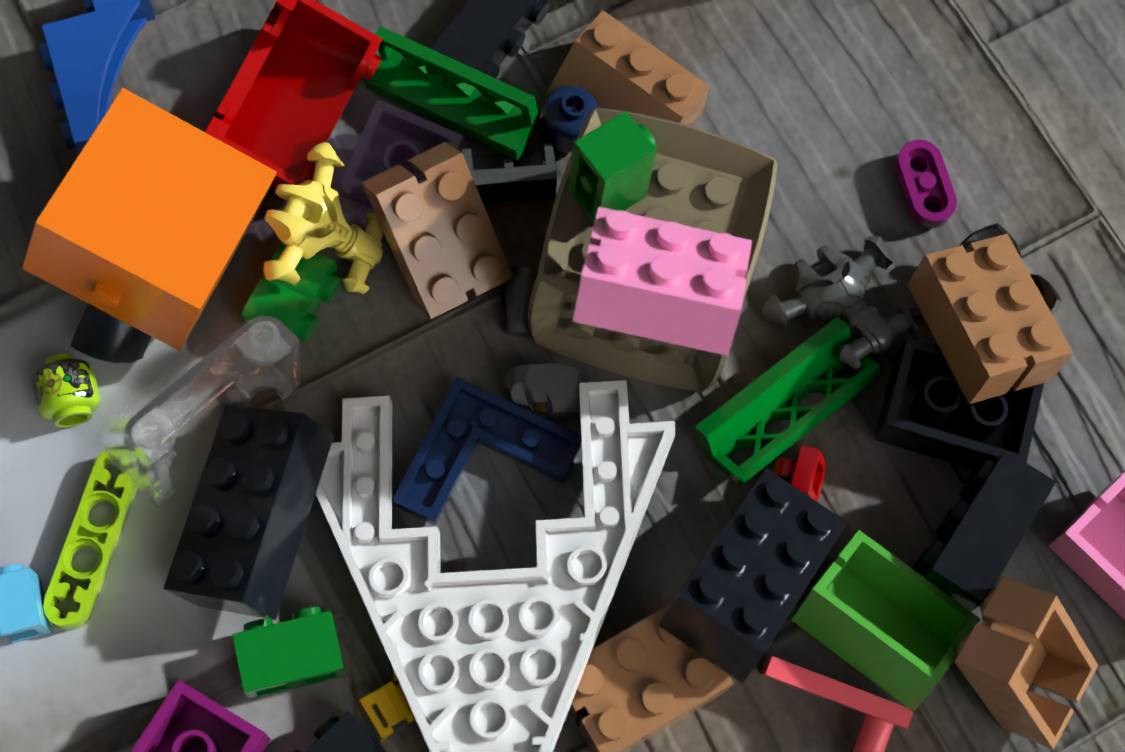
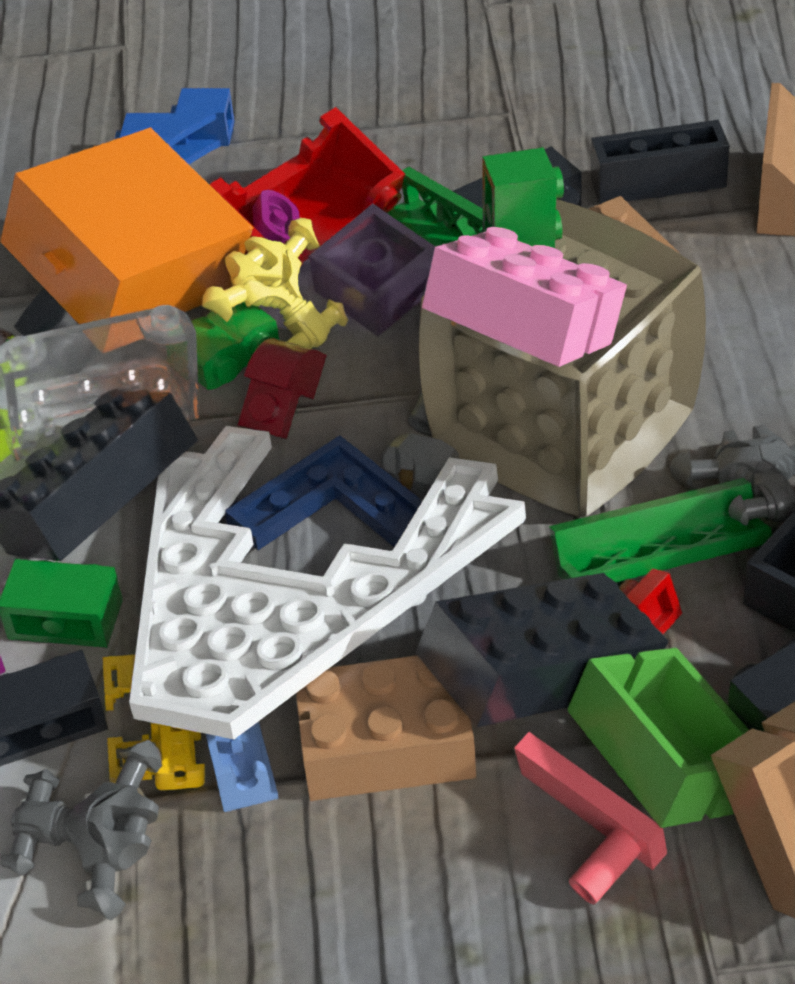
camera: 35 degrees right, 25 degrees down
medium nougat piece [362,142,514,319] -> none
none -> dark red brick [237,338,327,440]
none -> magenta plate [253,190,299,243]

